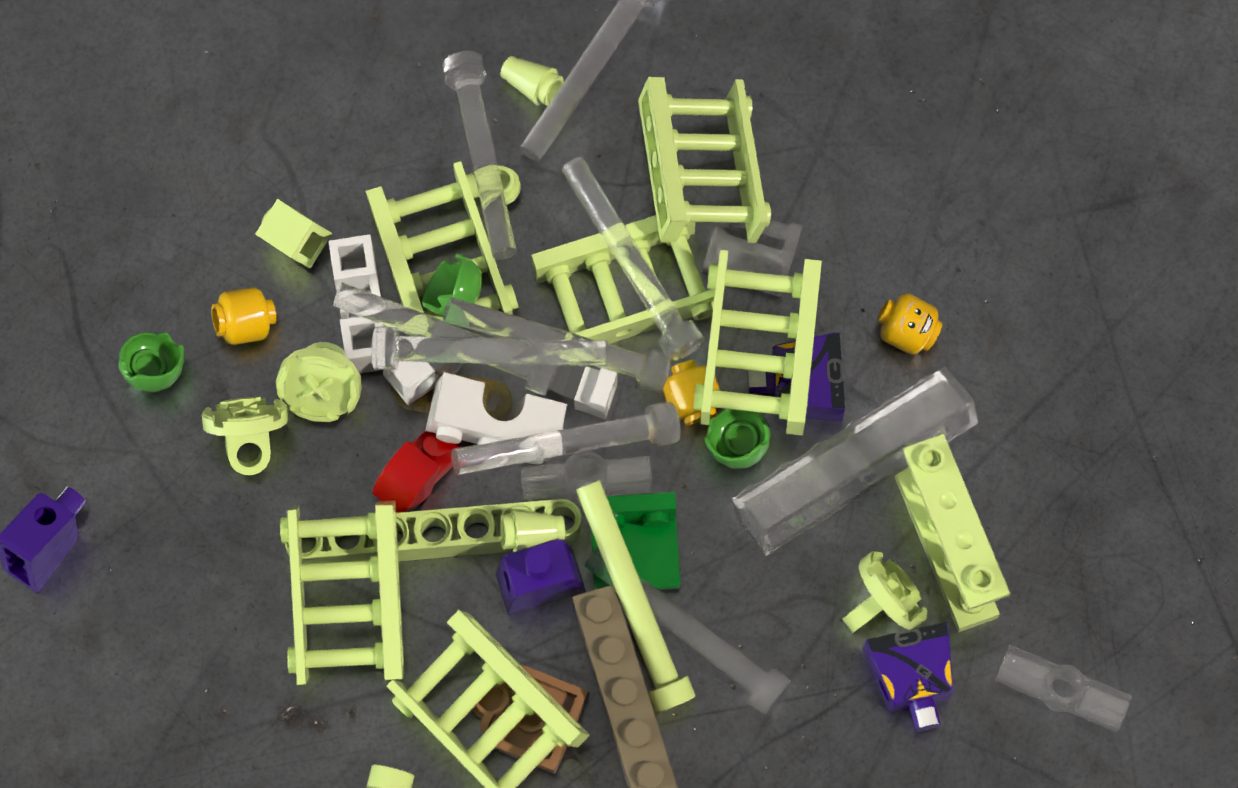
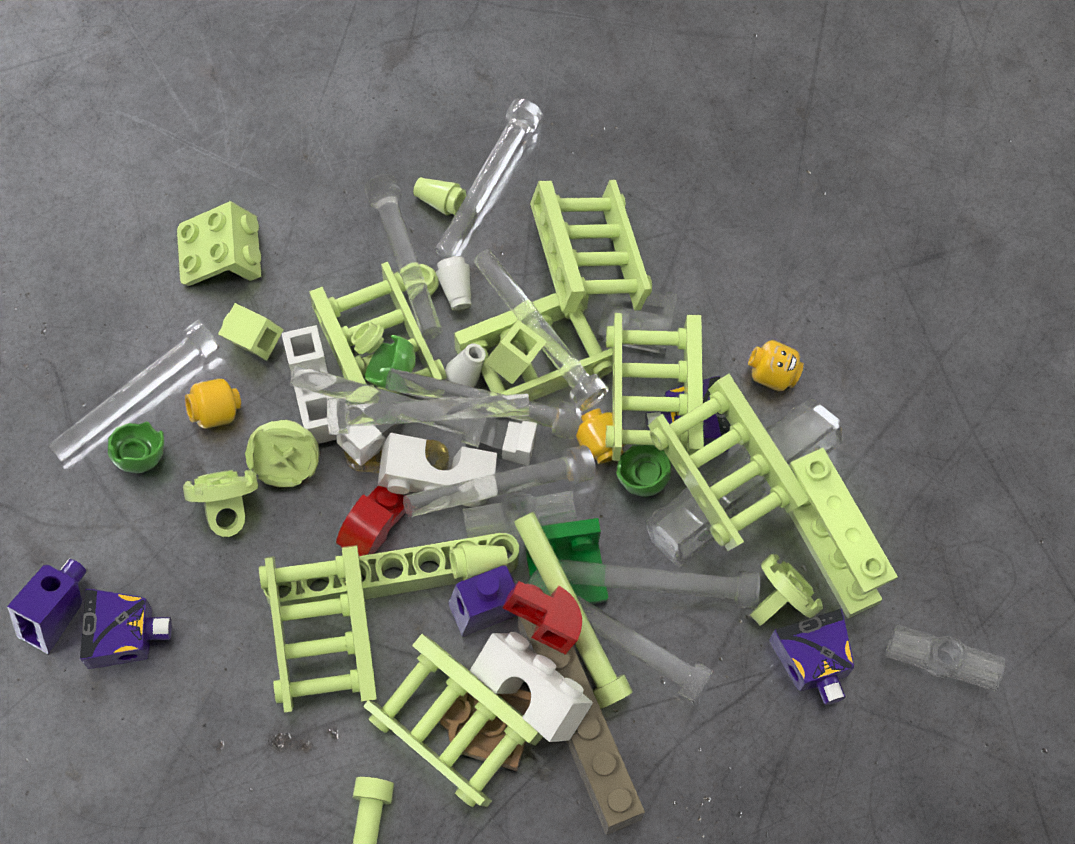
camera: 10 degrees left, 5 degrees down
none -> clear piece [48,320,220,462]
none -> dark purple torso [80,589,172,669]
none -> yellowish green bracket [177,201,261,286]
none -> yellowish green plate [351,321,384,354]
none -> white cone [436,256,472,311]
none -> white cone [445,344,486,391]
none -> white arch [470,632,593,742]
none -> yellowish green brick [484,320,546,384]
none -> red brick [502,581,582,655]
none -> clear piece [558,560,760,609]
none -> yellowish green fence [648,374,809,551]

